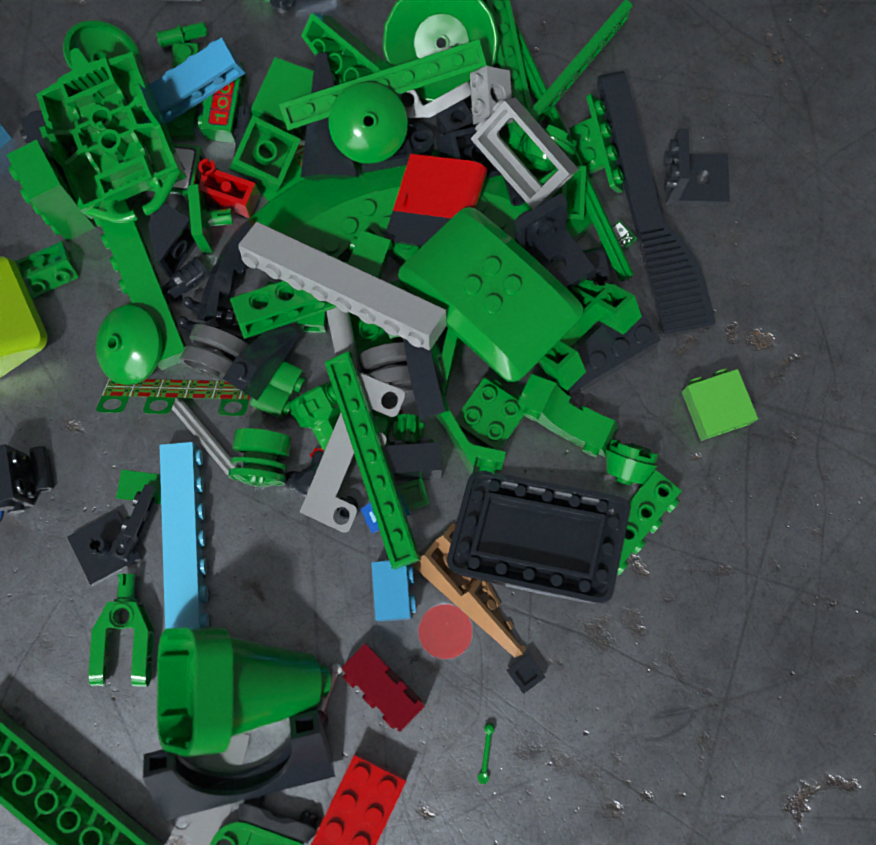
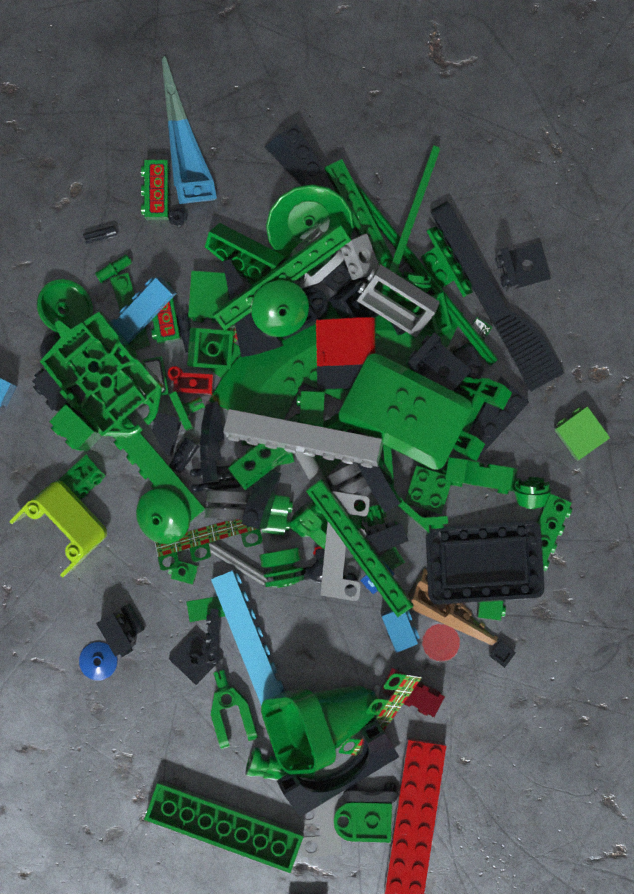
camera: 15 degrees left, 10 degrees up
green hinge [478,723,495,784] -> none
none -> green brick [168,560,199,585]
none -> green piece [245,747,315,780]
none -> piece [338,674,422,755]
none -> green brick [476,601,506,621]

